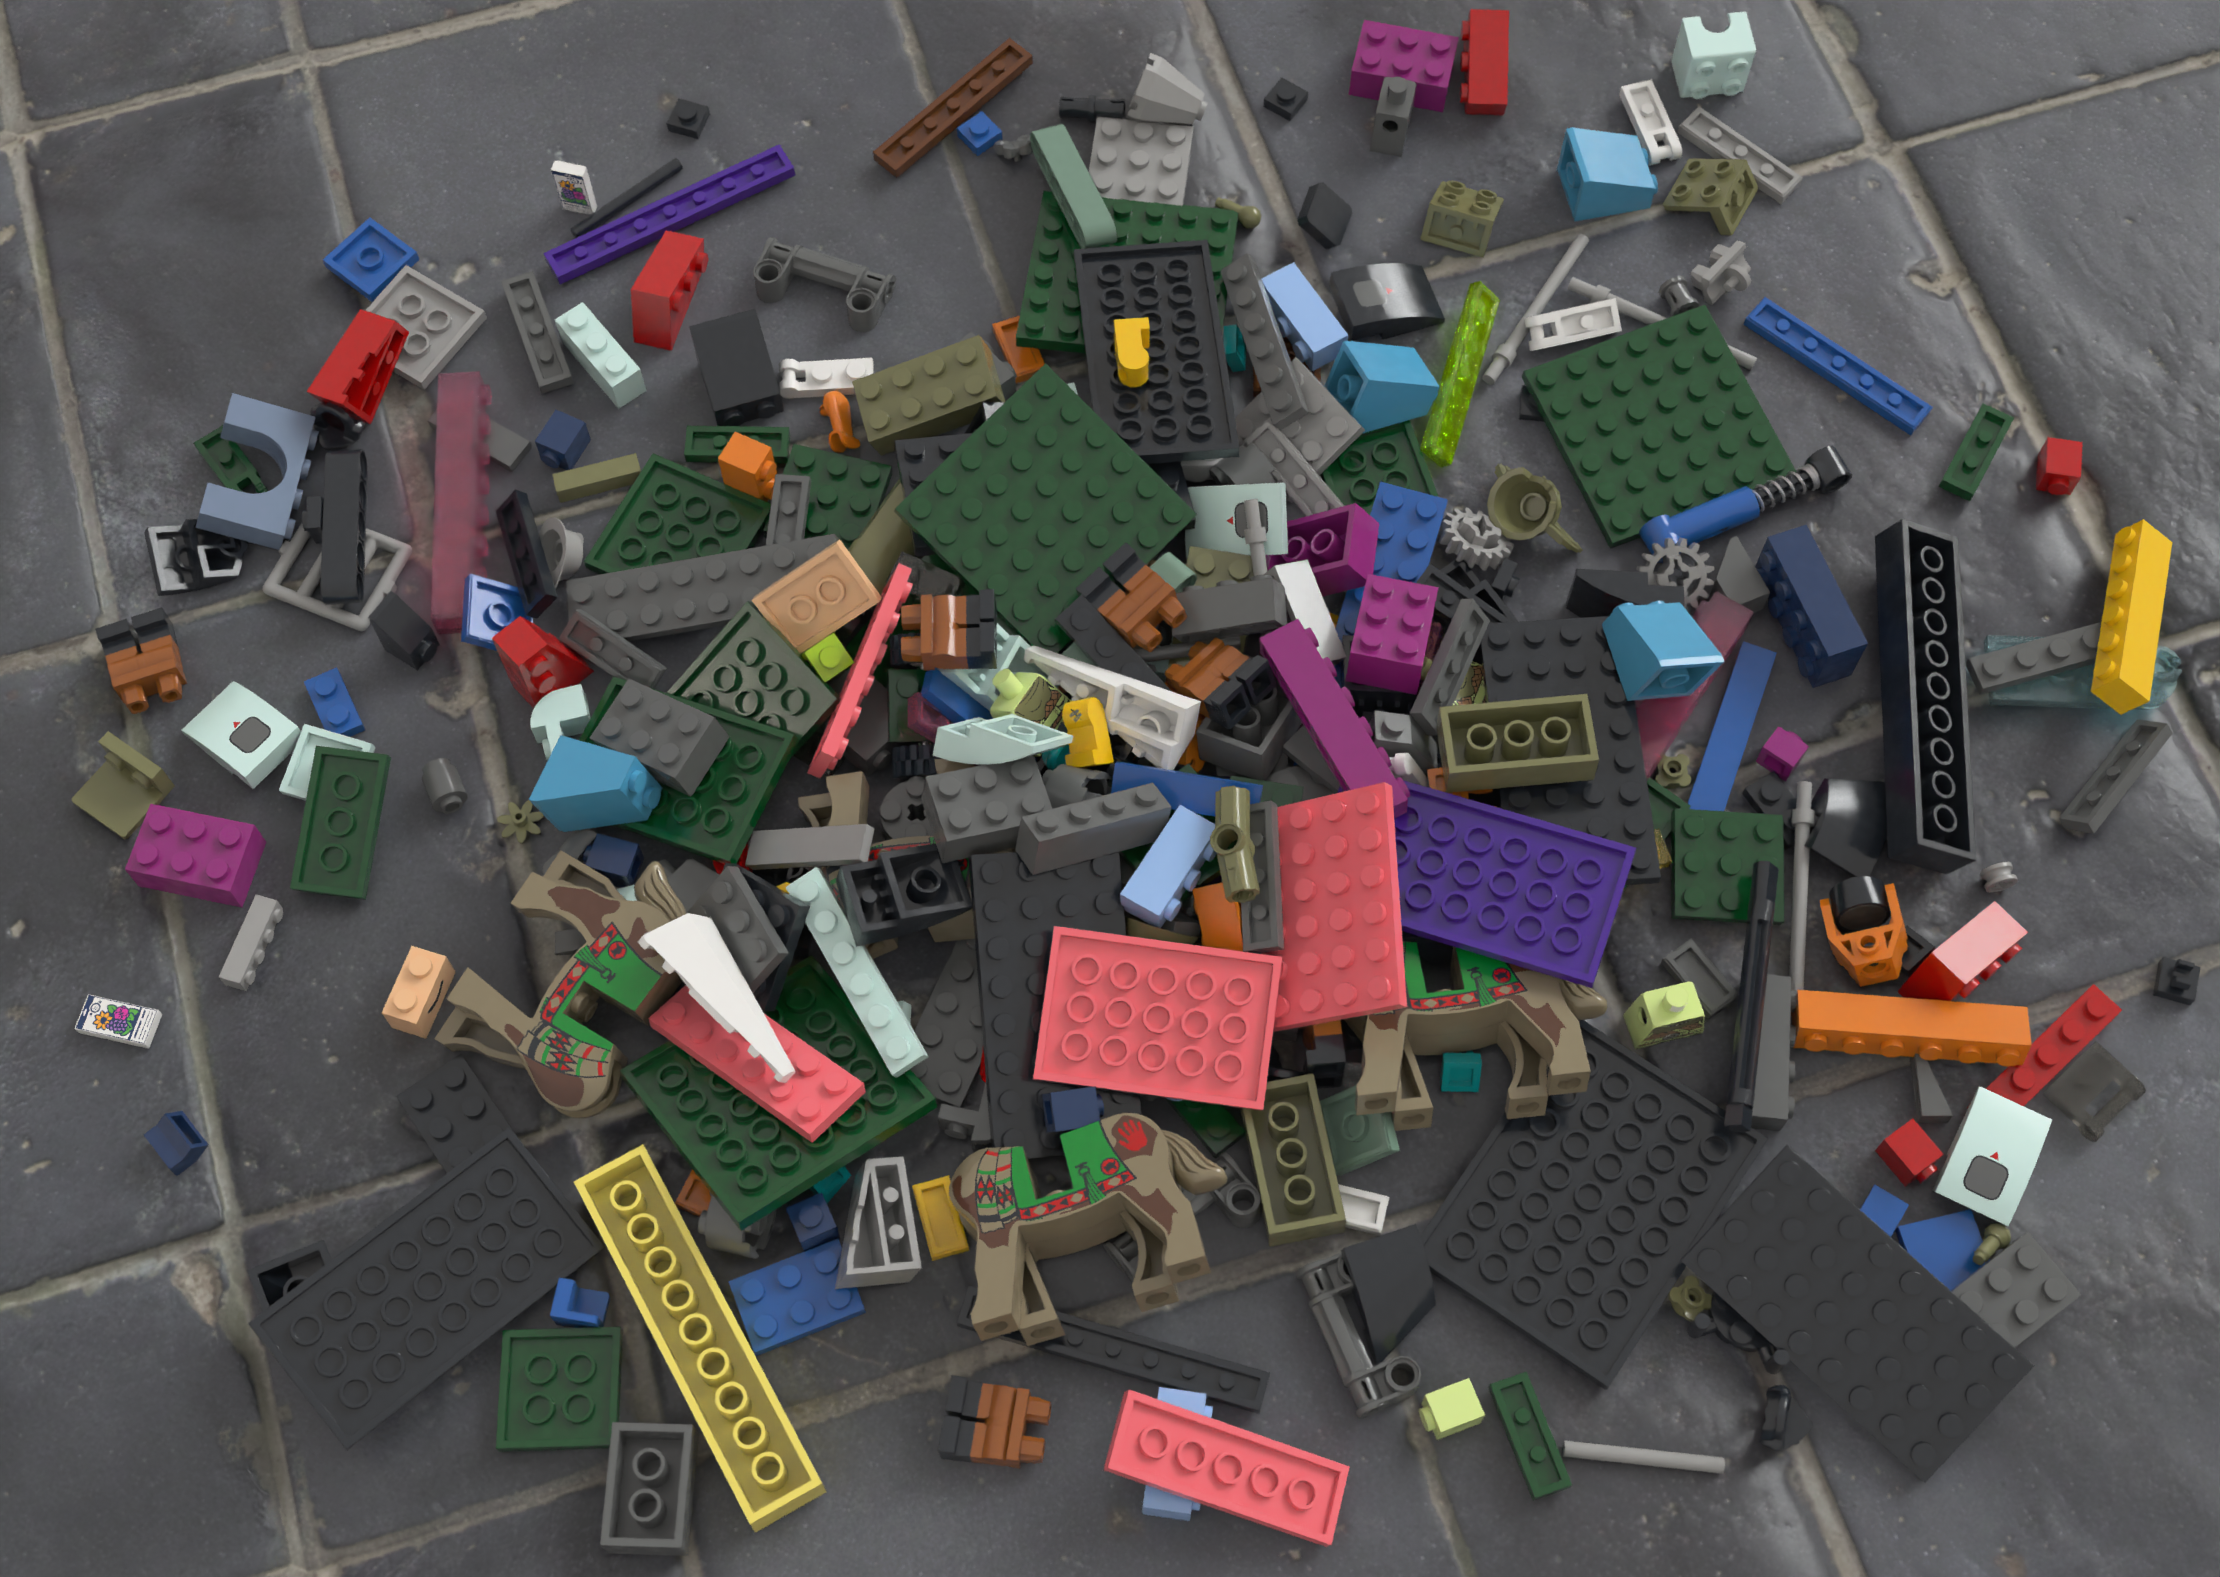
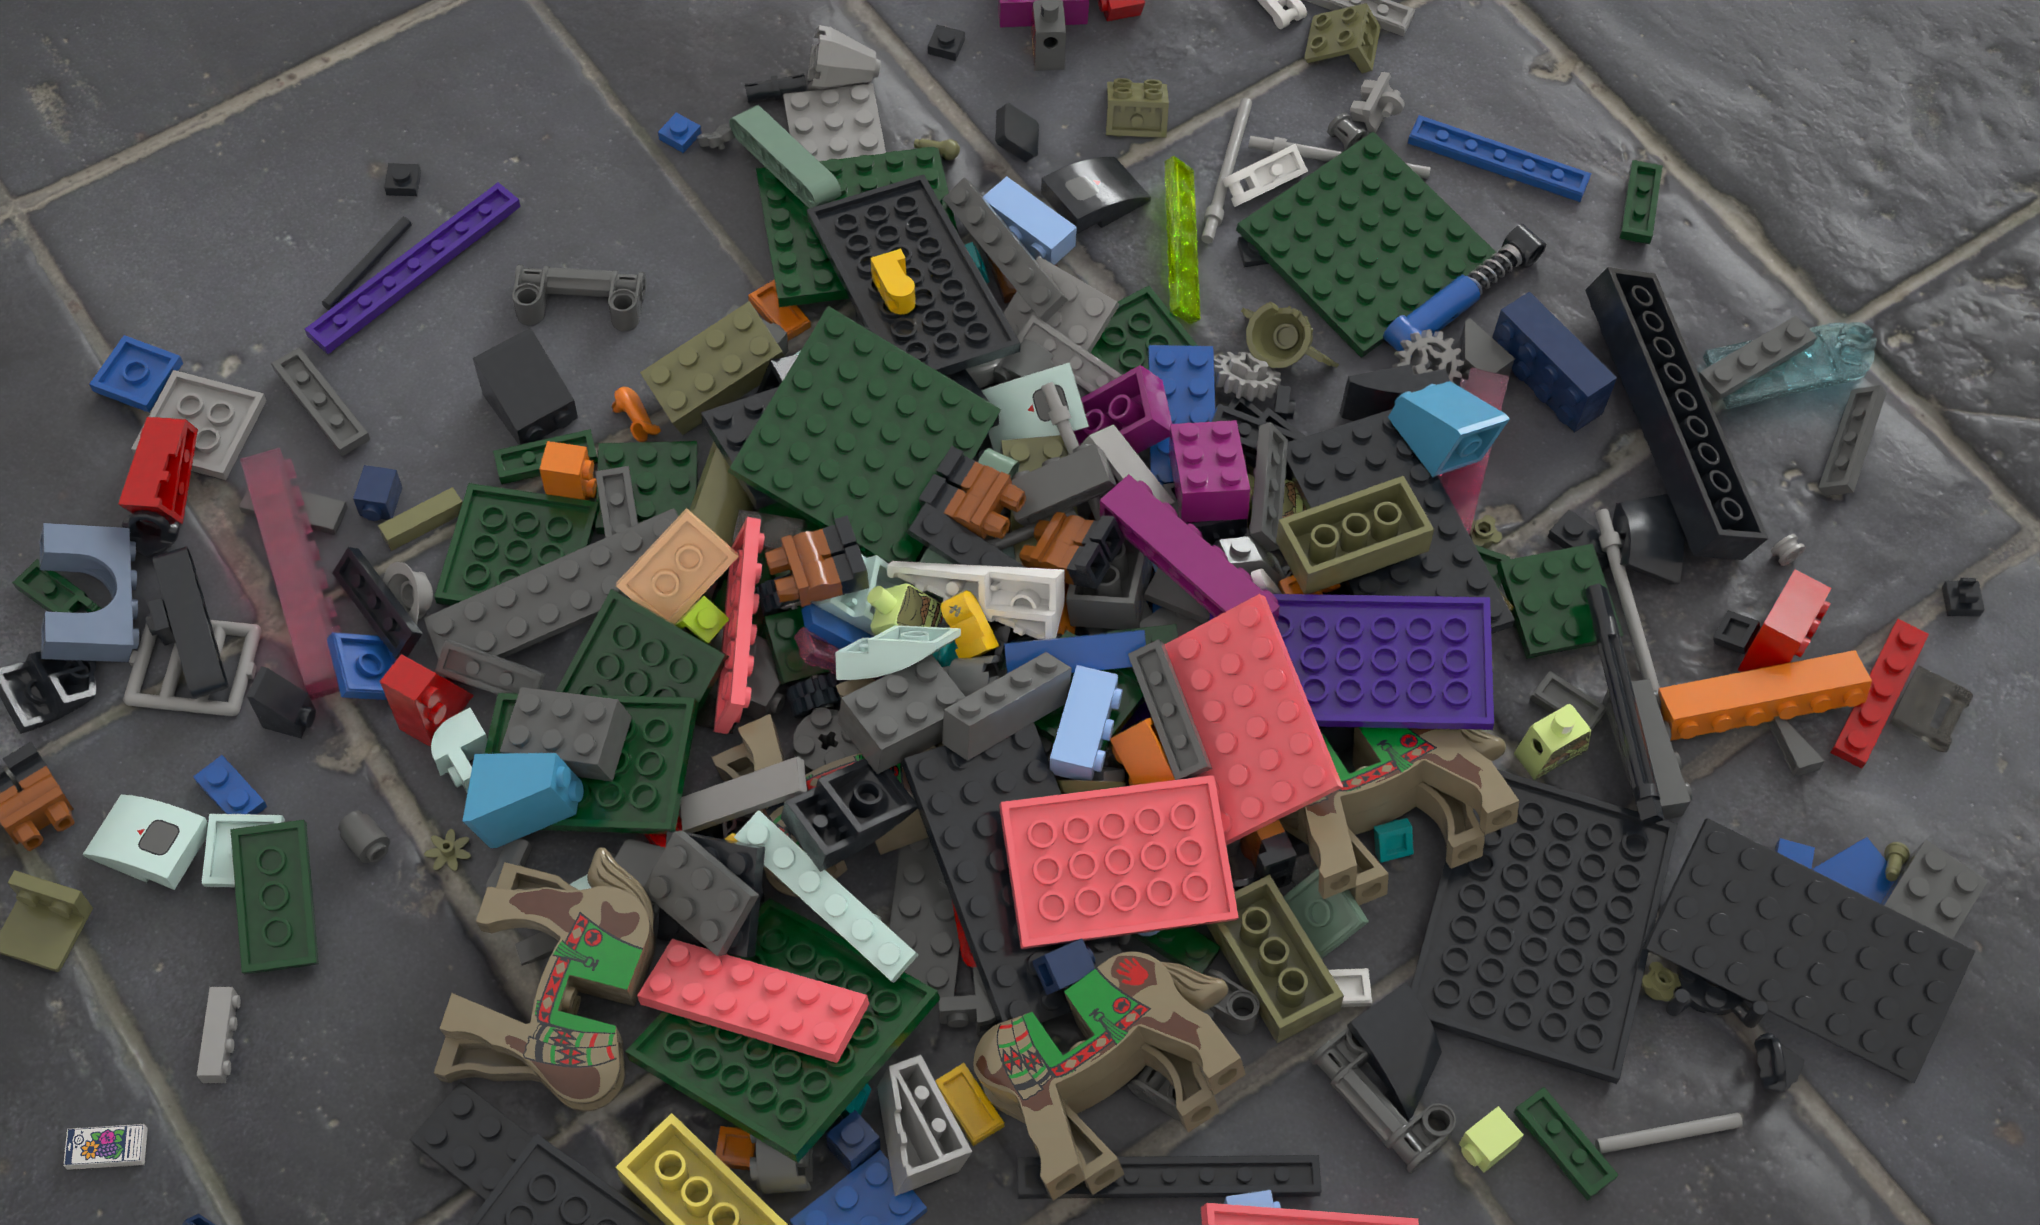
camera: 20 degrees left, 5 degrees down
magenta brick [125,803,266,908] -> none
light nougat brick [382,946,456,1039] -> none
white tile [551,161,597,215] -> none
light aqua brick [555,302,646,409] -> none
dark blue brick [583,833,644,888] -> none
red wedge [631,230,708,351] -> none
white wedge [638,913,796,1083] -> none
white plate [779,358,874,398] -> none
reddish brown plate [873,38,1033,178] -> none
olive piece [1210,786,1260,903] -> none
dark azure slope [1324,340,1440,433] -> none
dark azure slope [1557,128,1658,222] -> none
blue tile [1687,641,1777,811] -> none
magenta plate [1756,726,1809,782] -> none
orange piece [1820,876,1908,987] -> none
red brick [1875,1118,1944,1187] -> none
light aqua slope [1932,1086,2052,1226] -> none
red brick [2036,437,2082,495] -> none
yellow brick [2091,519,2172,715] -> none

